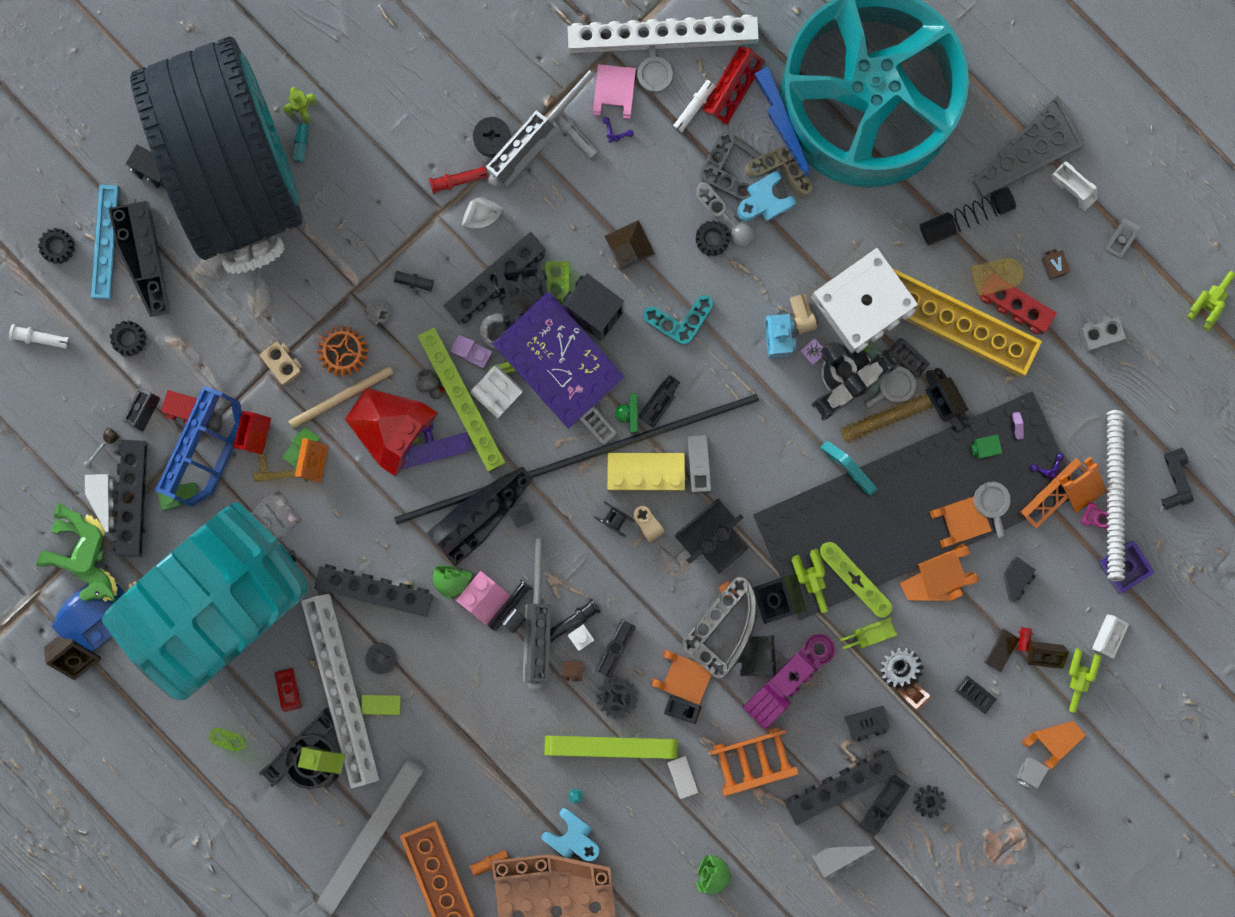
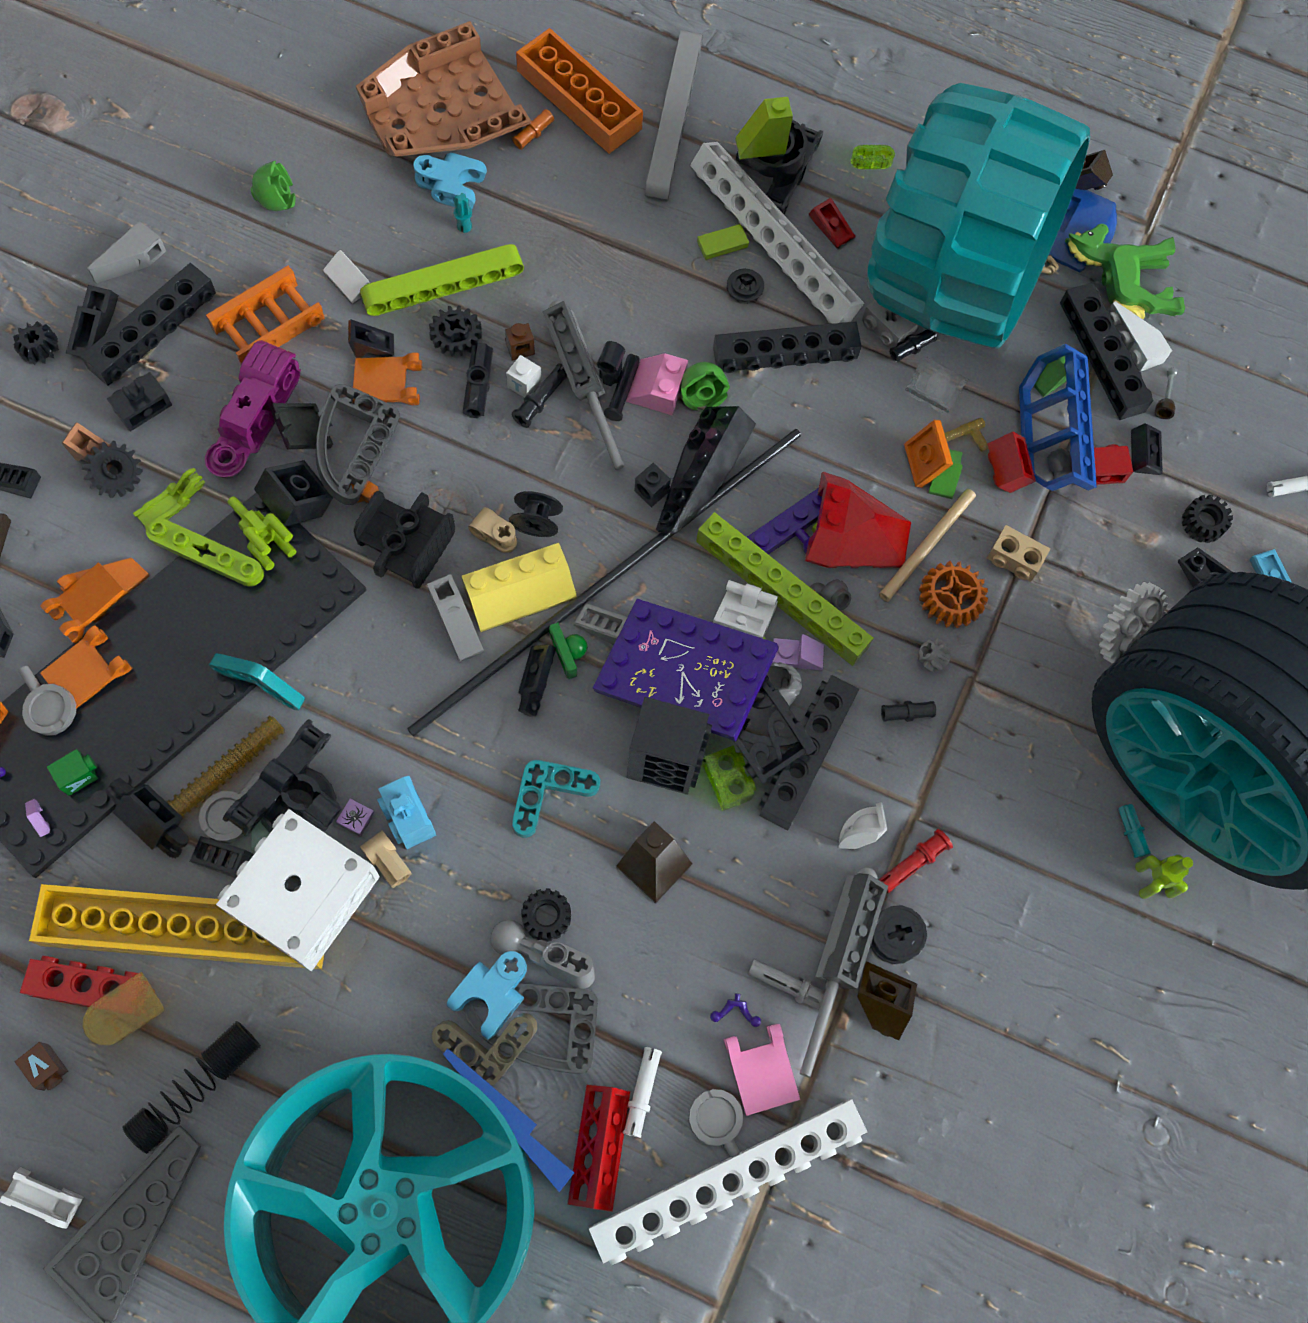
camera: 150 degrees right, 15 degrees down
none -> dark brown slope [857,961,917,1041]

